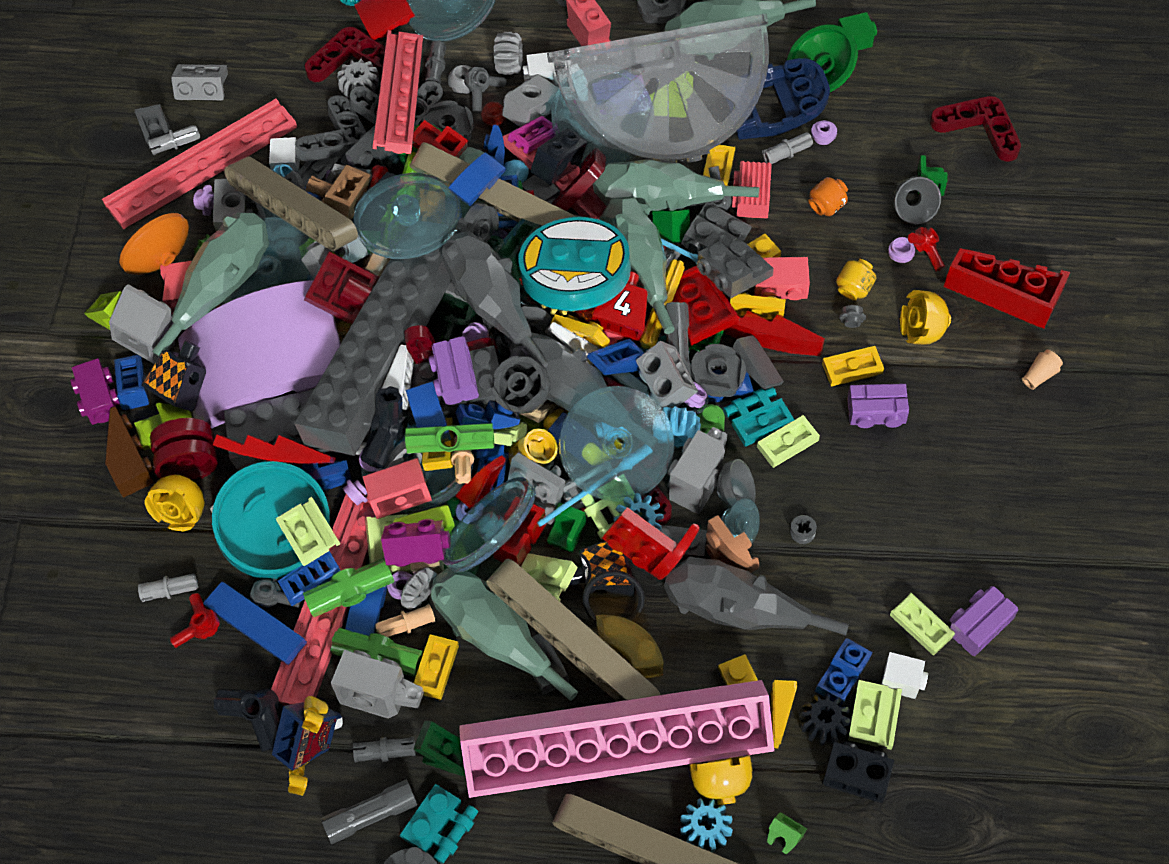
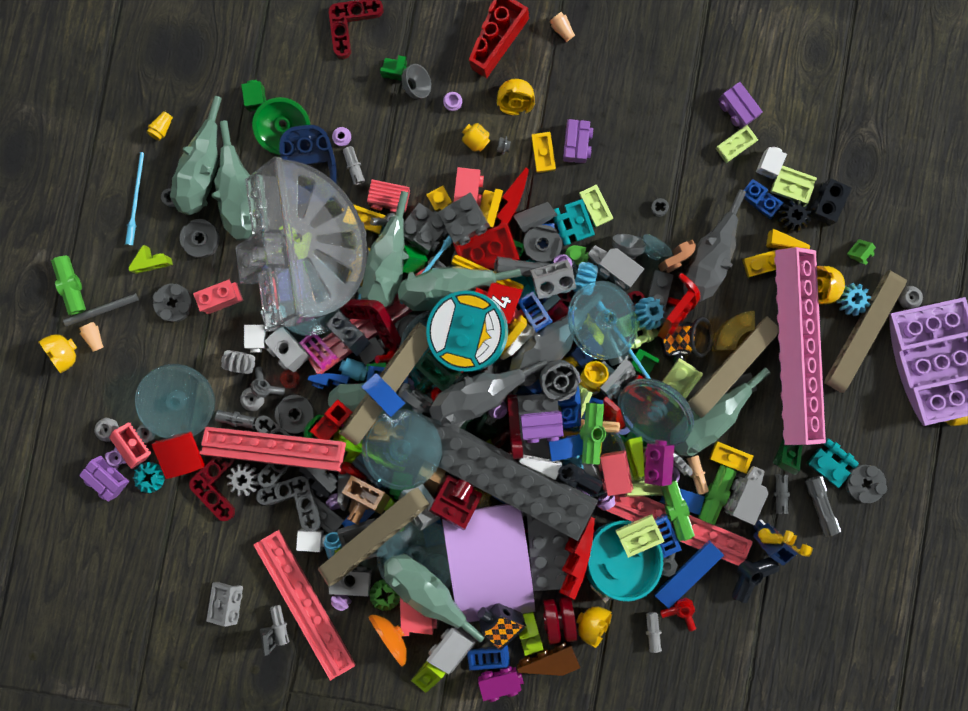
camera: 85 degrees left, 25 degrees up
orange head [809,177,848,216] -> none
red piece [908,227,945,271] -> none

